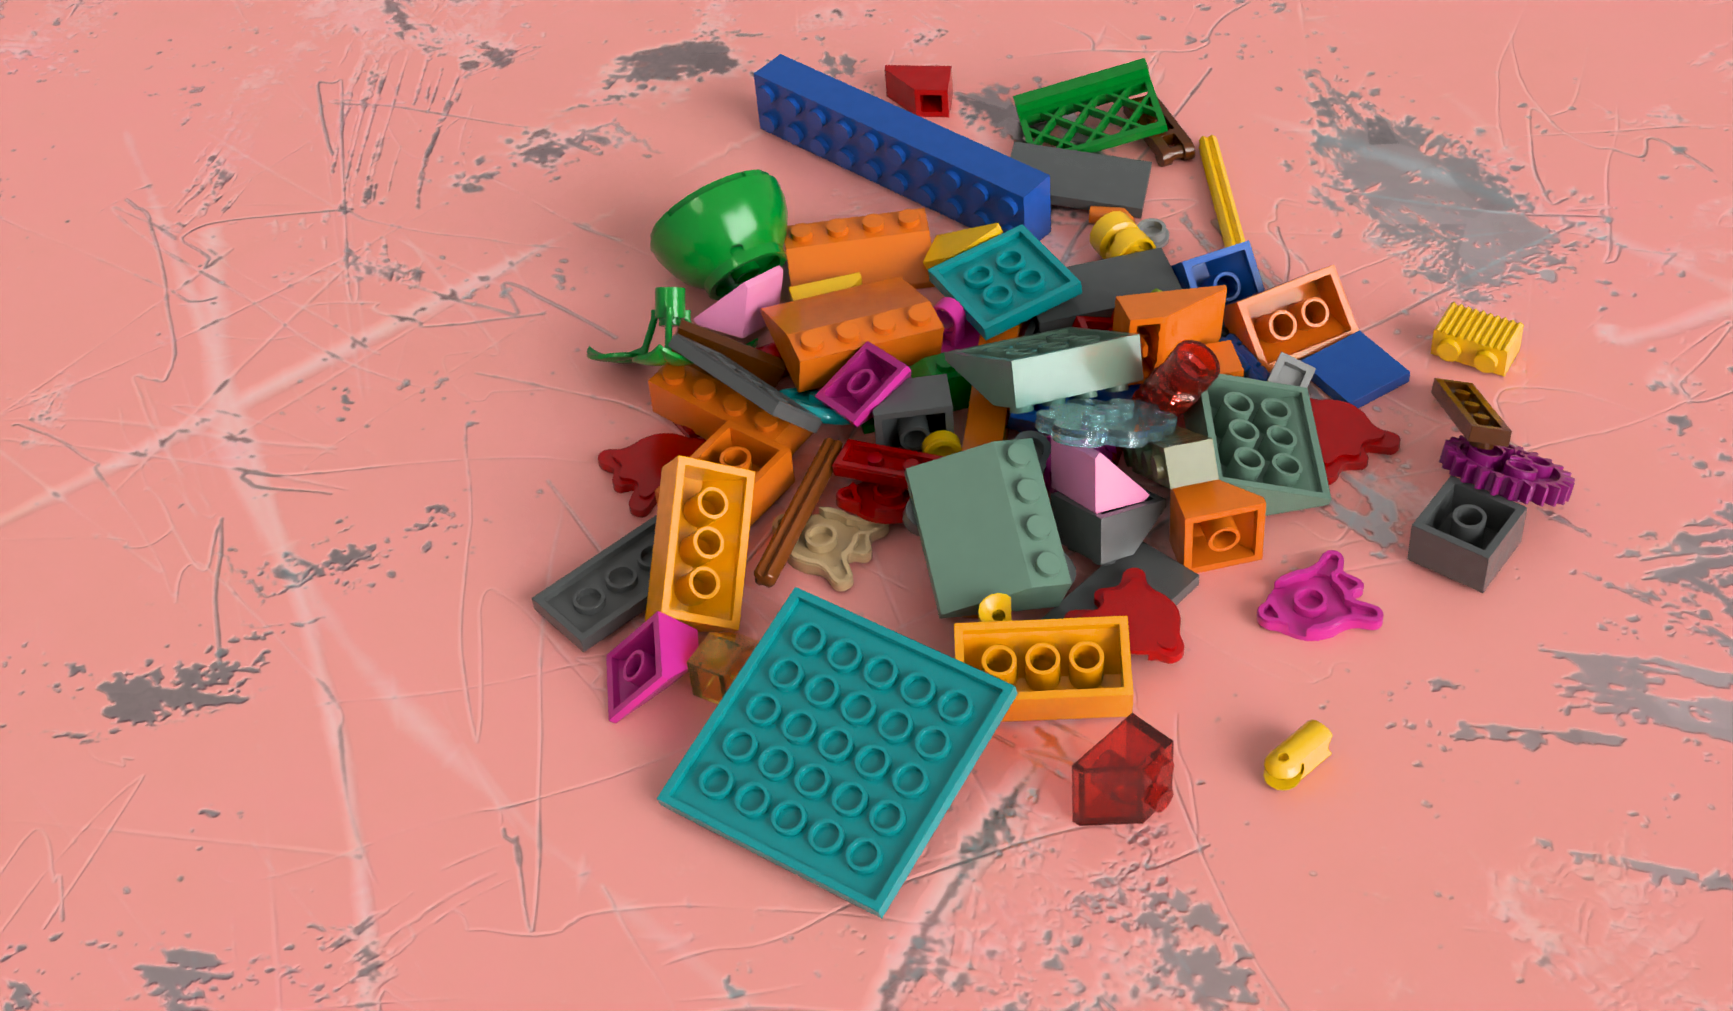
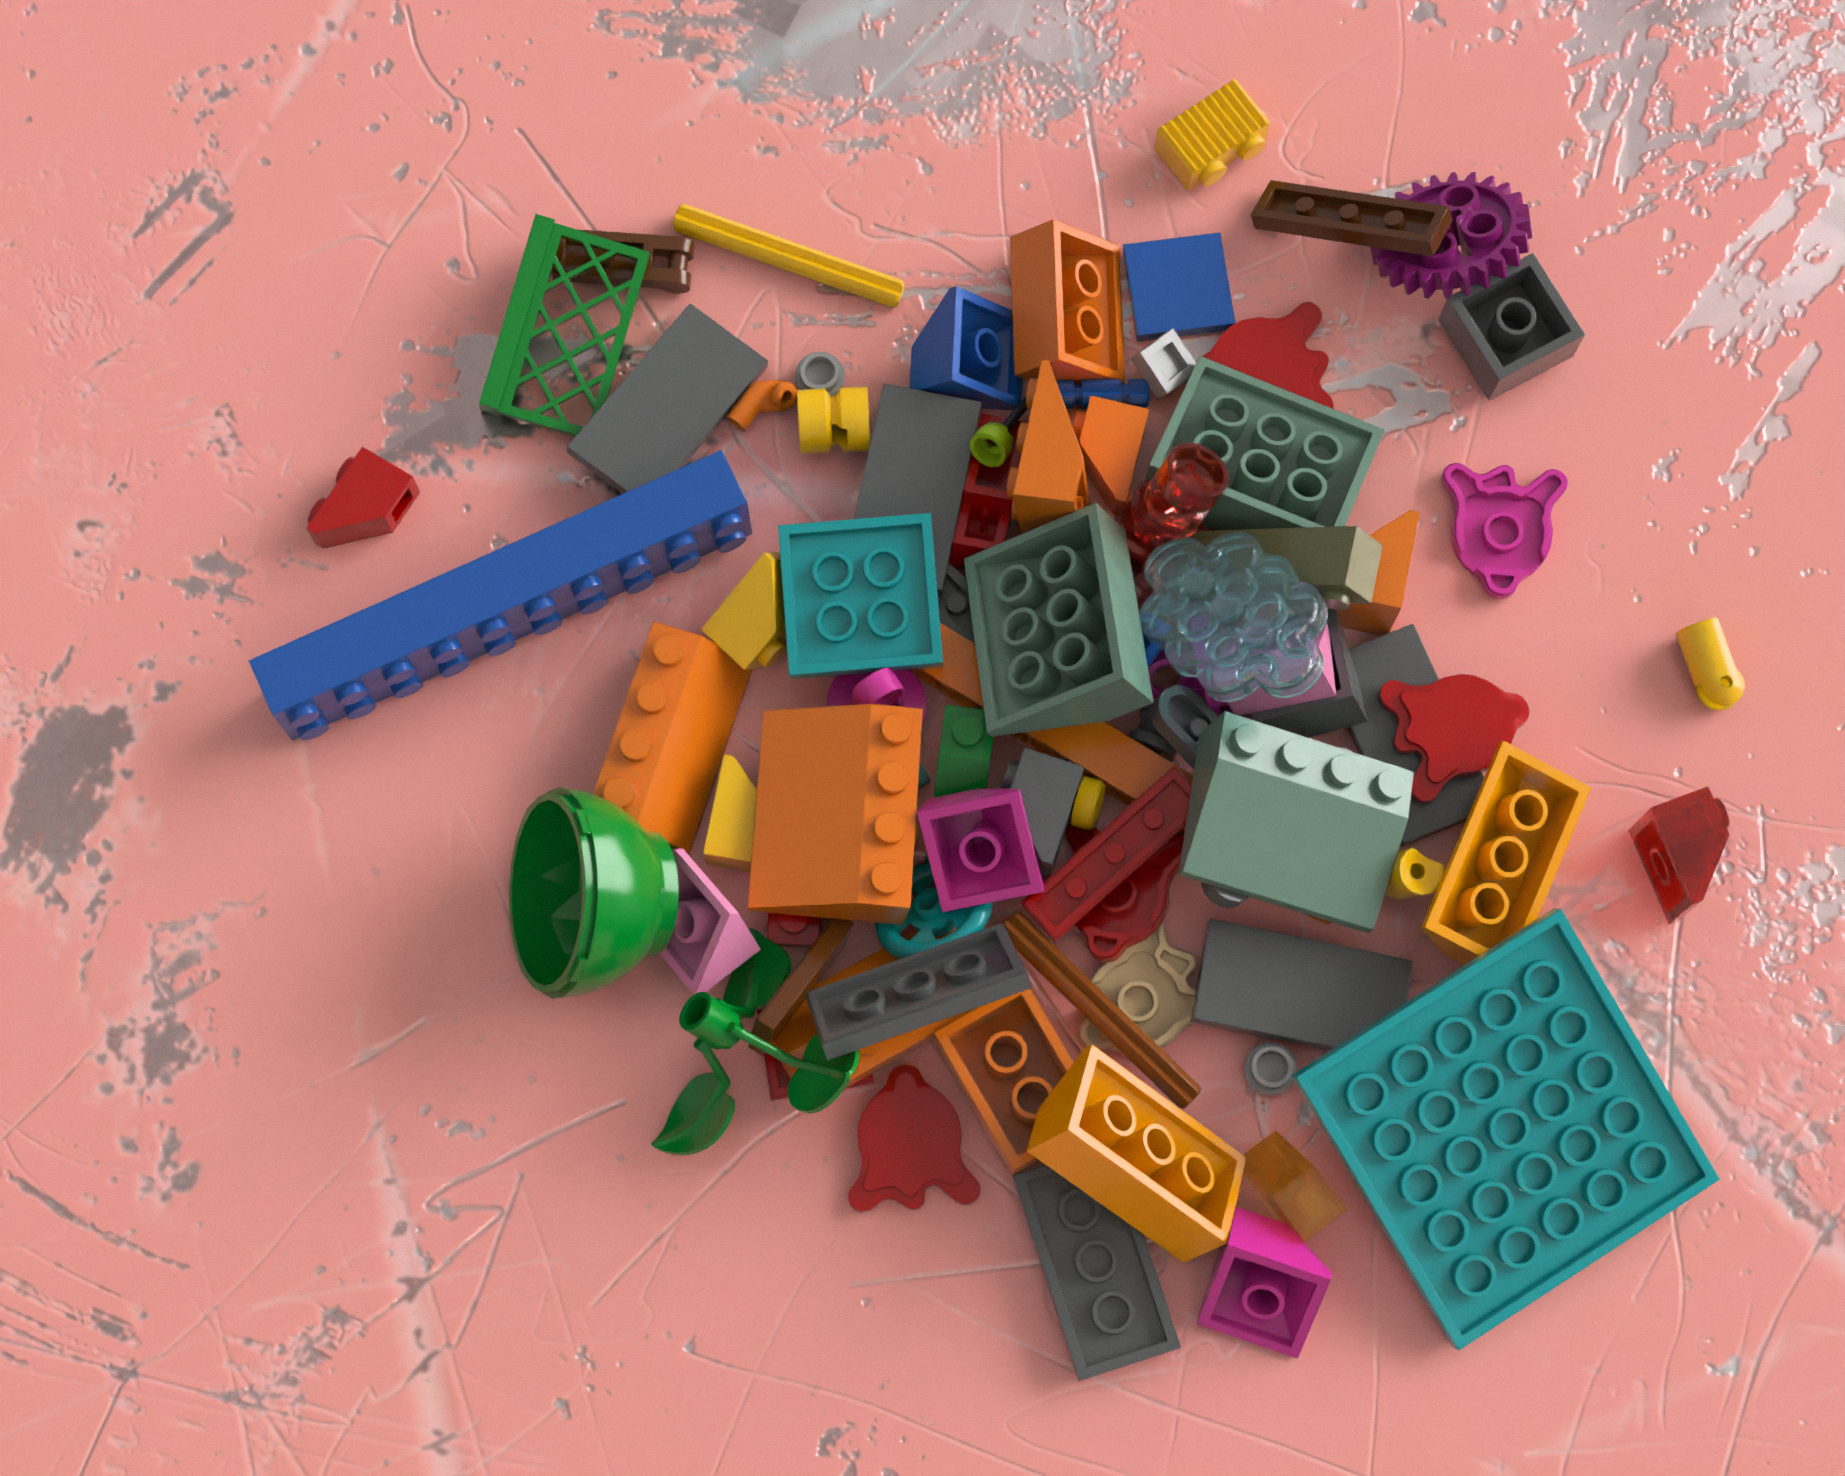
camera: 70 degrees left, 30 degrees up
none -> dark grey tile [1191,918,1412,1051]

